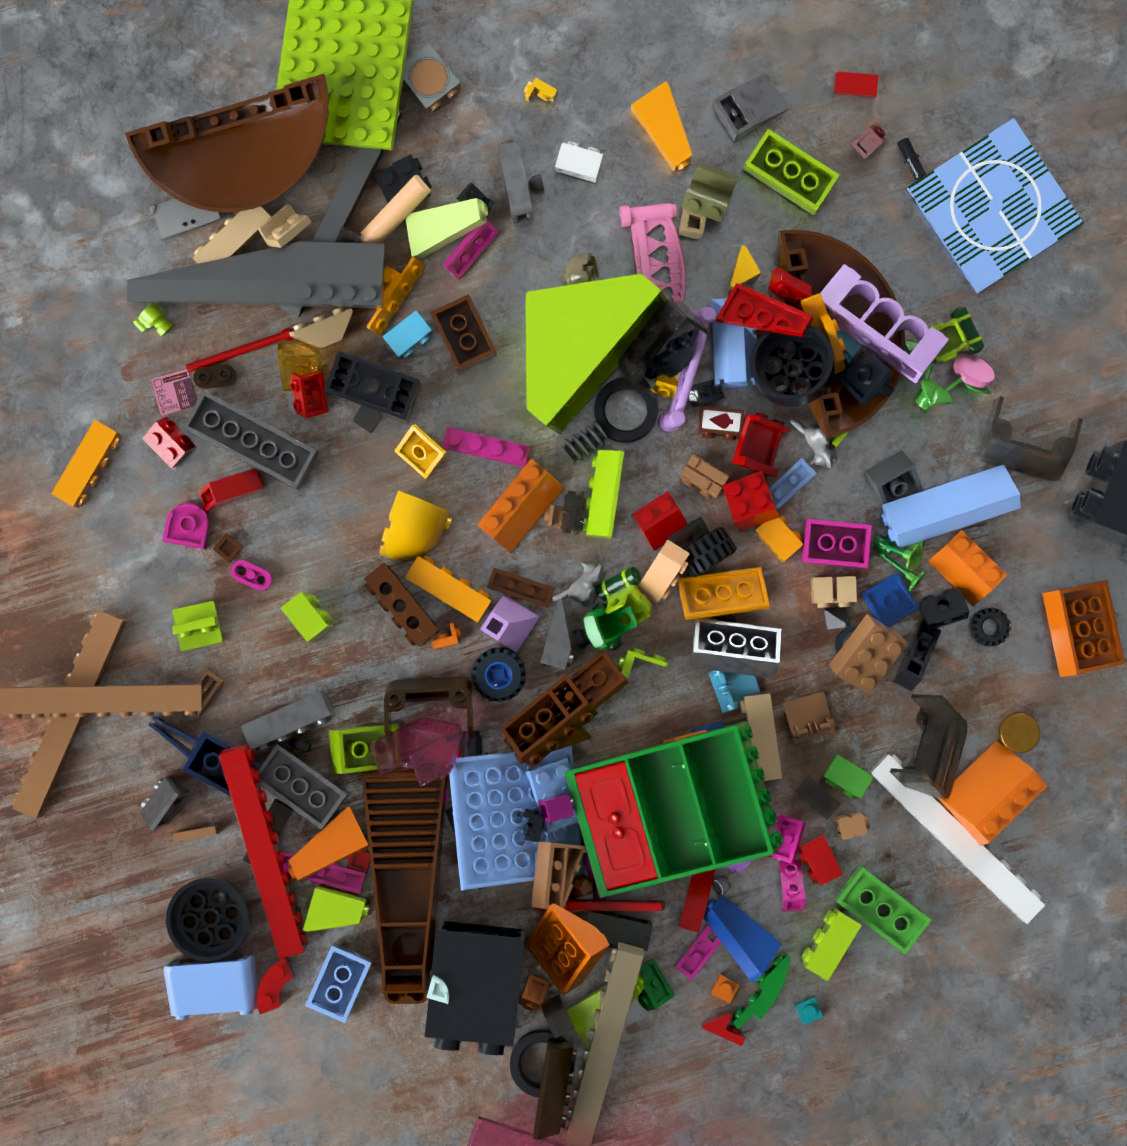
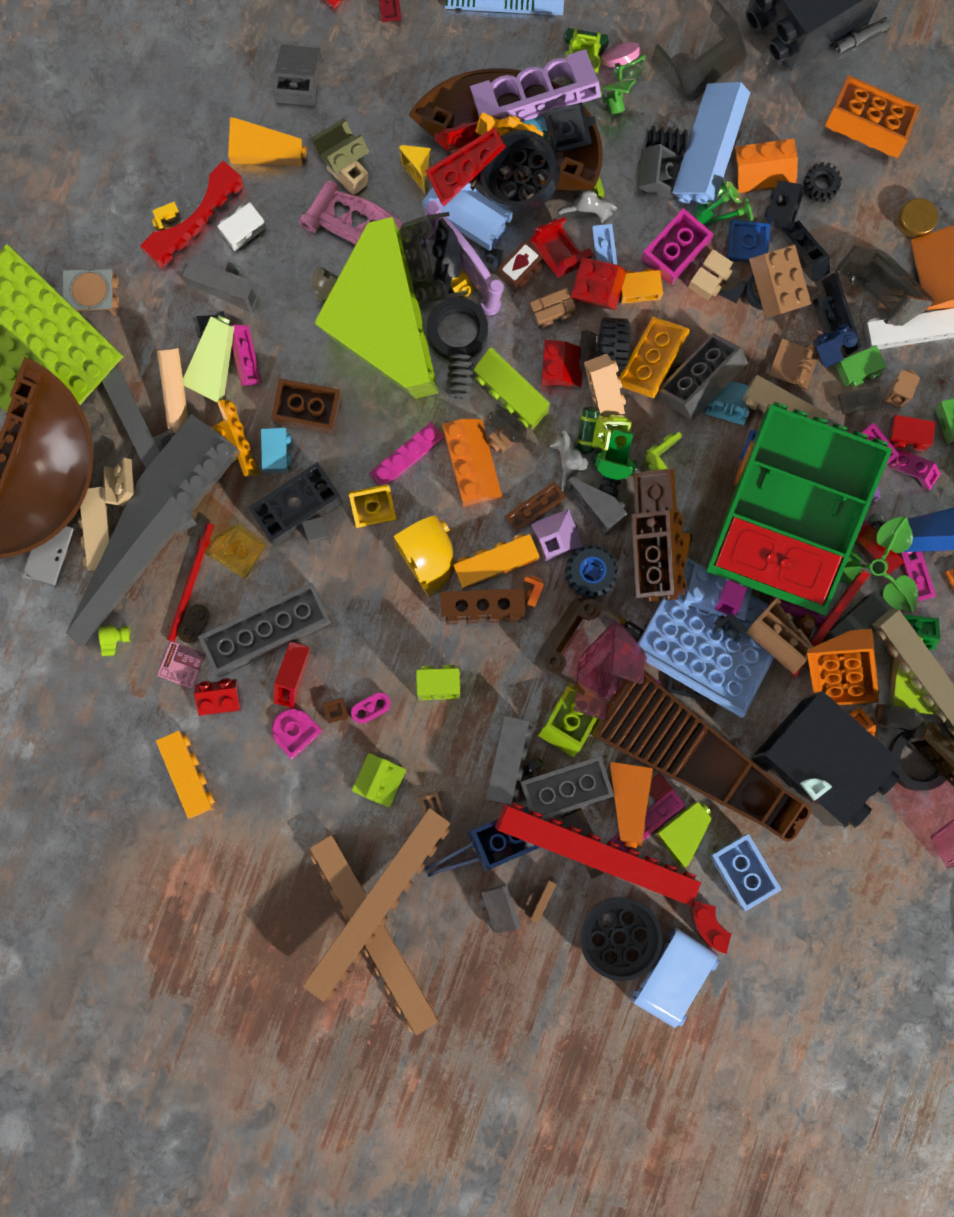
camera: 60 degrees left, 5 degrees down
tan slope [289,307,353,348] -> none
red bracket [290,370,328,419] -> none
black plate [374,154,432,203] -> none
lime brick [743,129,840,215] -> none
none -> red arch [140,160,243,268]
none -> black piece [644,125,688,155]
none -> black bracket [813,273,862,355]
none -> dark blue brick [813,324,858,368]
none -> bright green plant [840,517,918,612]

